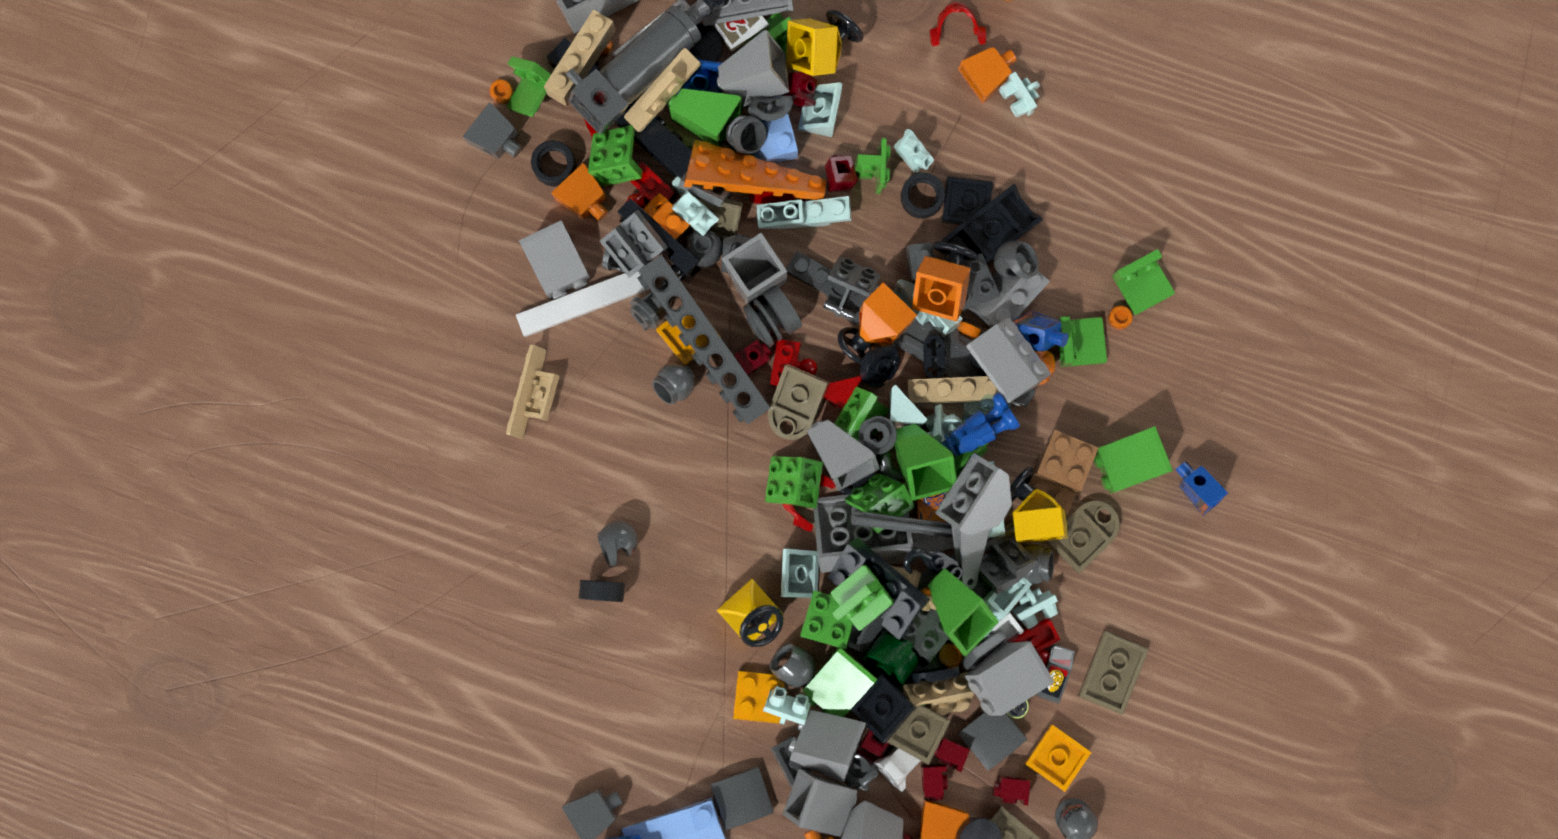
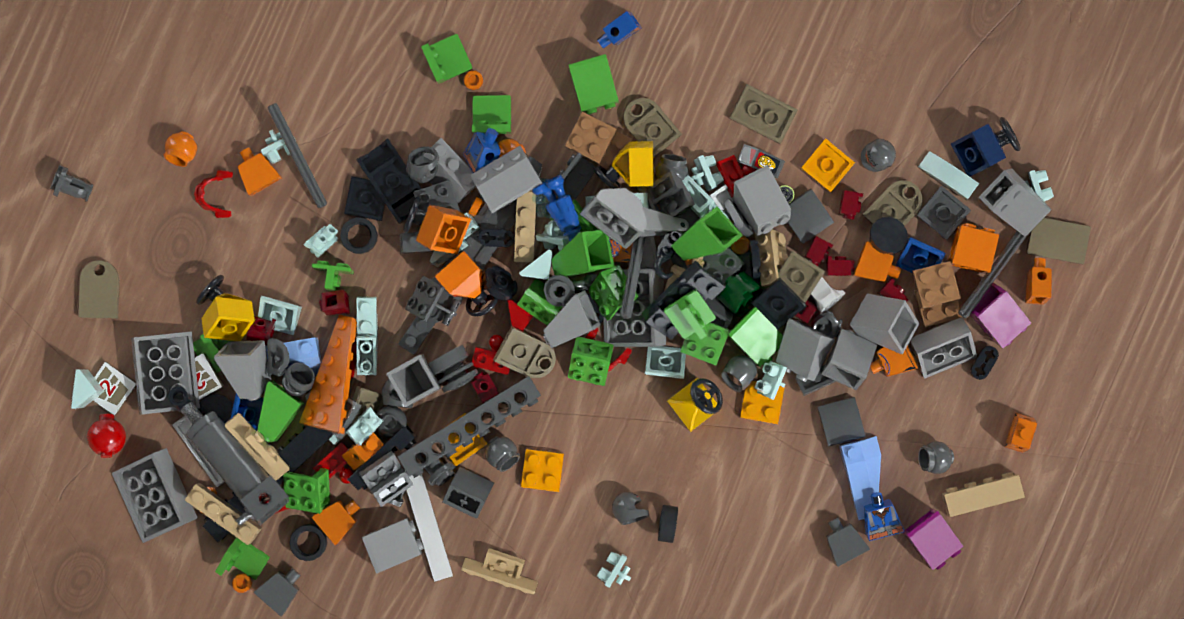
camera: 80 degrees left, 5 degrees up
none -> dark grey axle [268,103,327,208]
none -> dark grey slope [442,466,494,519]
none -> light orange plate [521,449,564,492]
none -> dark grey bracket [557,153,595,199]
none -> light aqua hips [597,551,631,588]

